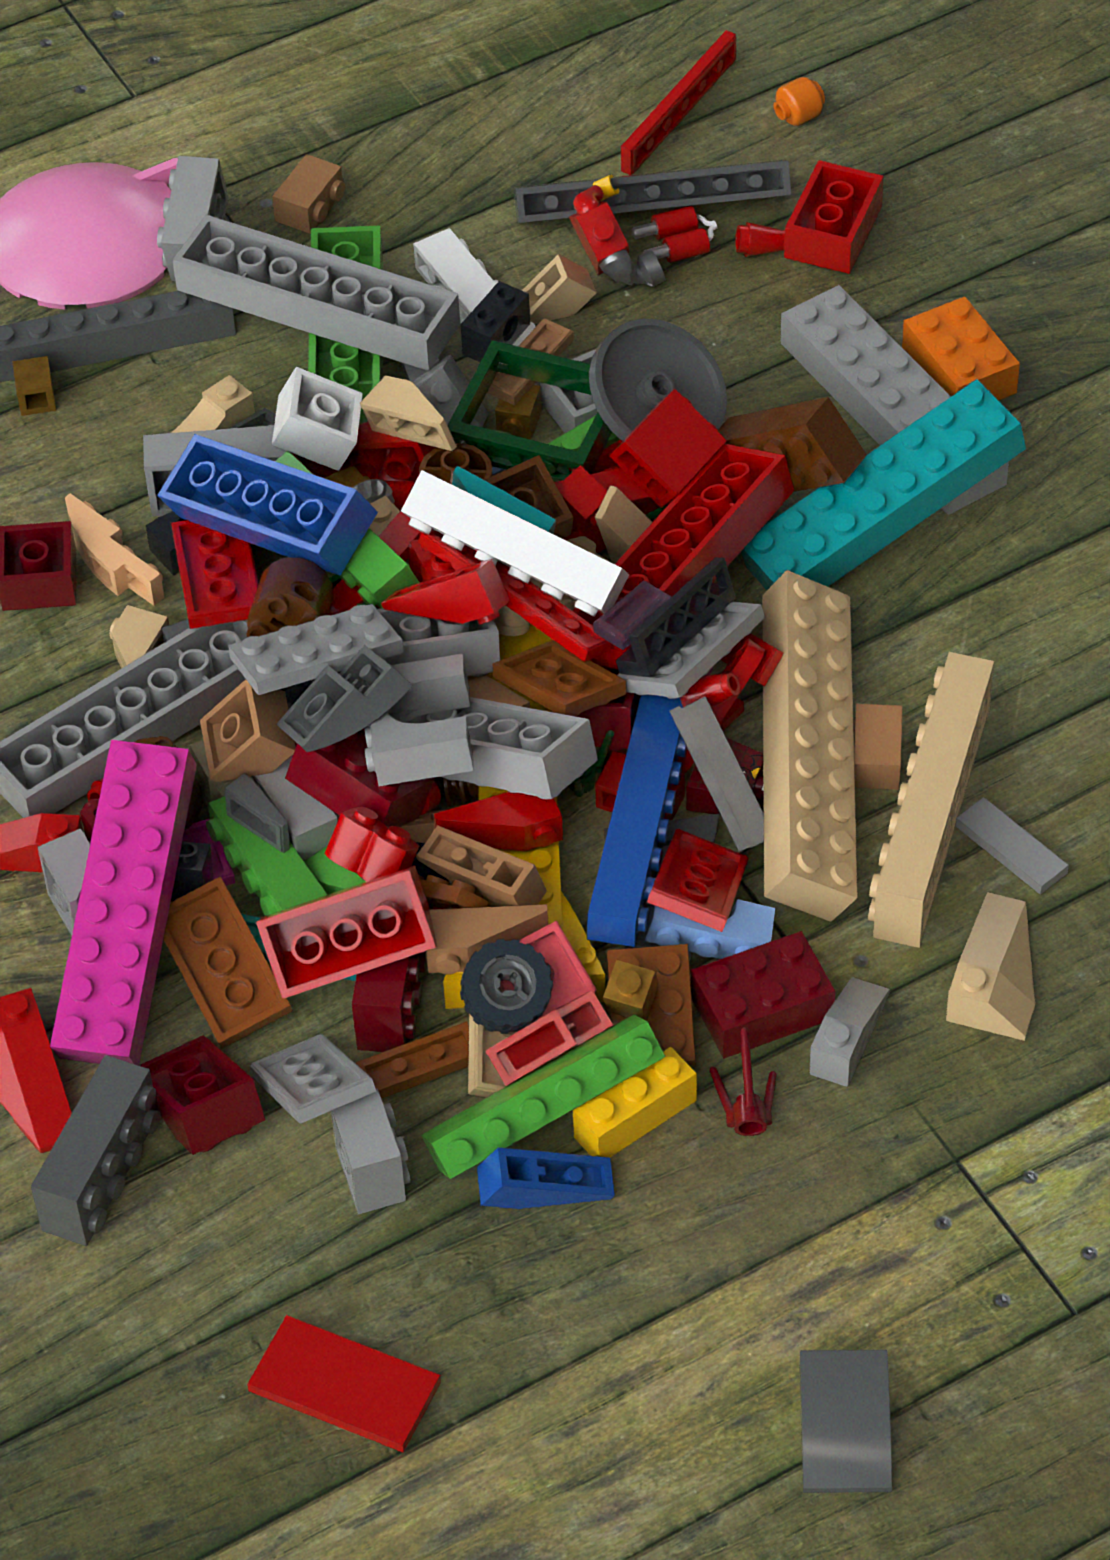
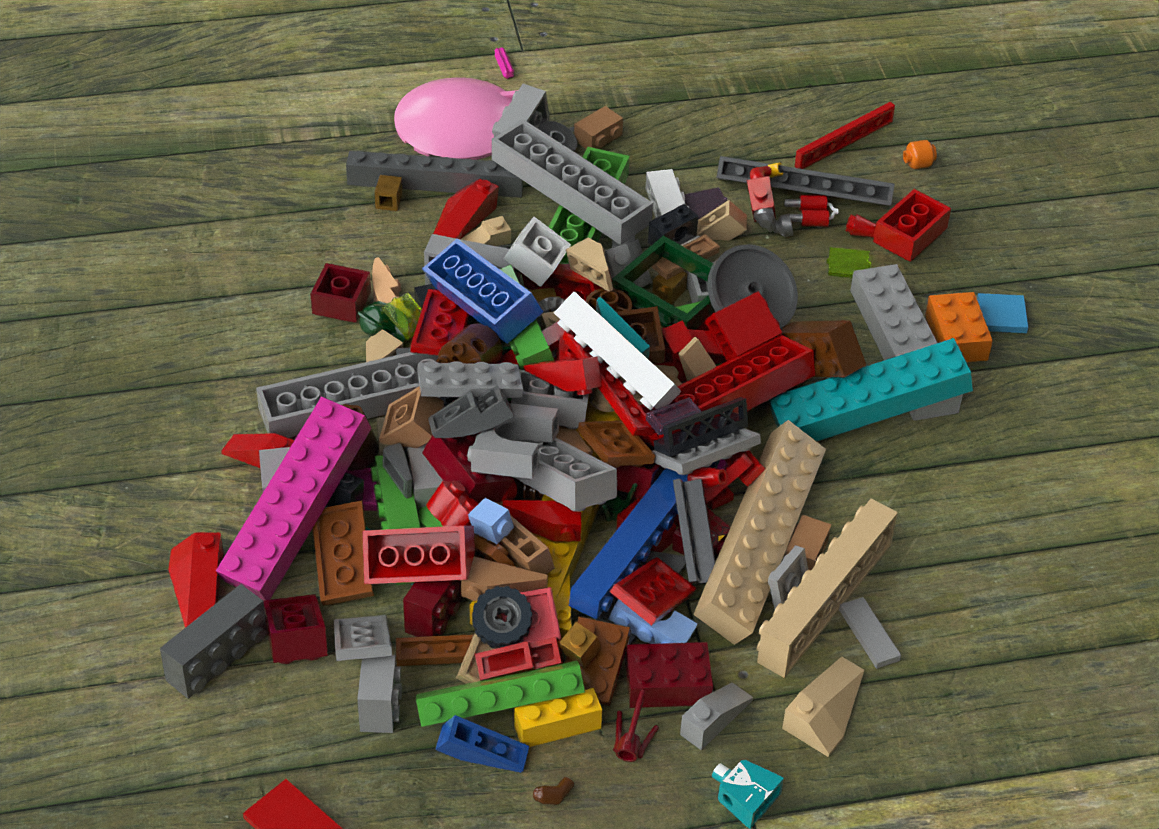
camera: 15 degrees right, 5 degrees down
none -> dark green piece [357,301,408,342]
none -> clear neon green piece [381,293,422,340]
none -> red wedge [433,179,499,239]
none -> light blue brick [468,498,514,544]
none -> dark pink axle [494,47,514,79]
none -> reddish brown arm [533,777,574,805]
none -> dark grey dish [538,121,577,152]
none -> clear purple piece [684,187,727,220]
none -> teal torso [712,760,784,829]
none -> light grey plate [768,545,808,610]
none -> clear neon green piece [826,247,871,278]
none -> dark azure tile [977,293,1028,333]

